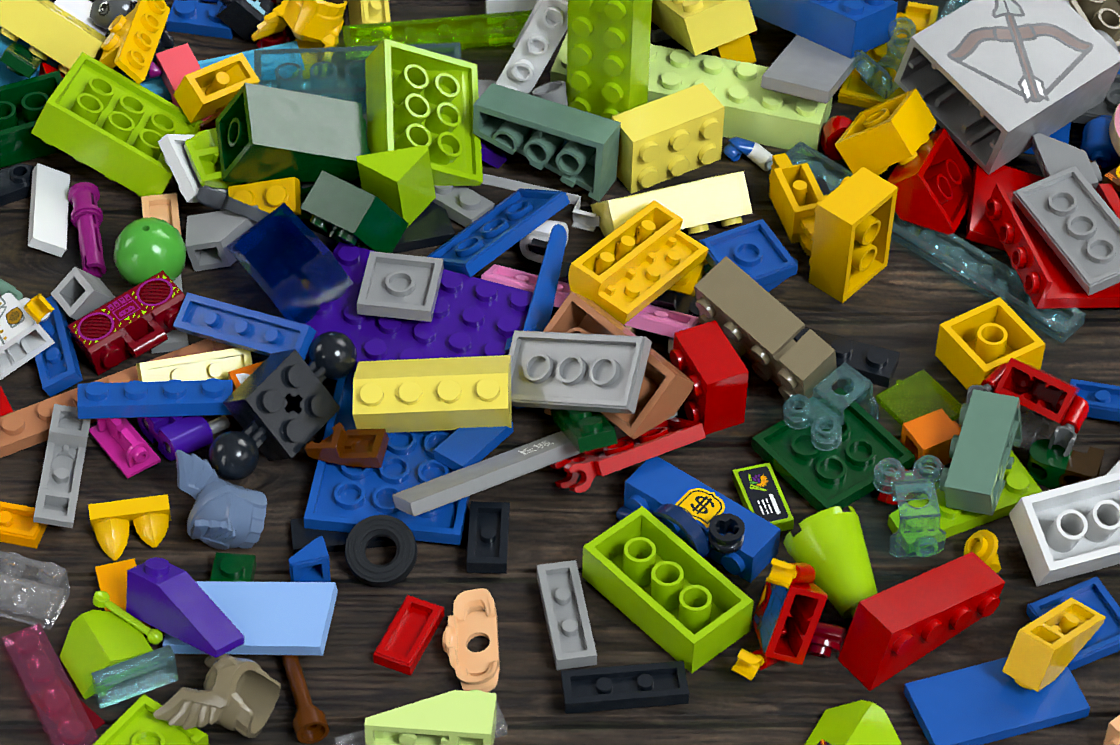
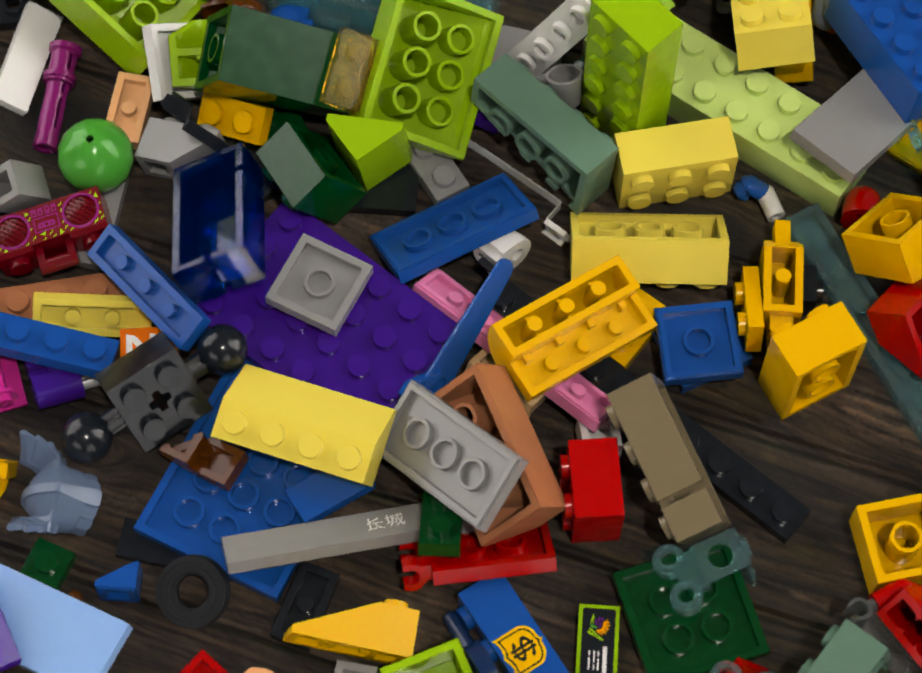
camera: 20 degrees right, 20 degrees up
clear neon green piece [875,369,962,425] -> none
orange brick [900,408,961,475] -> none
none -> yellow slope [283,599,420,664]
none -> clear yellow plate [319,27,379,114]
none -> yellow plate [733,266,765,352]

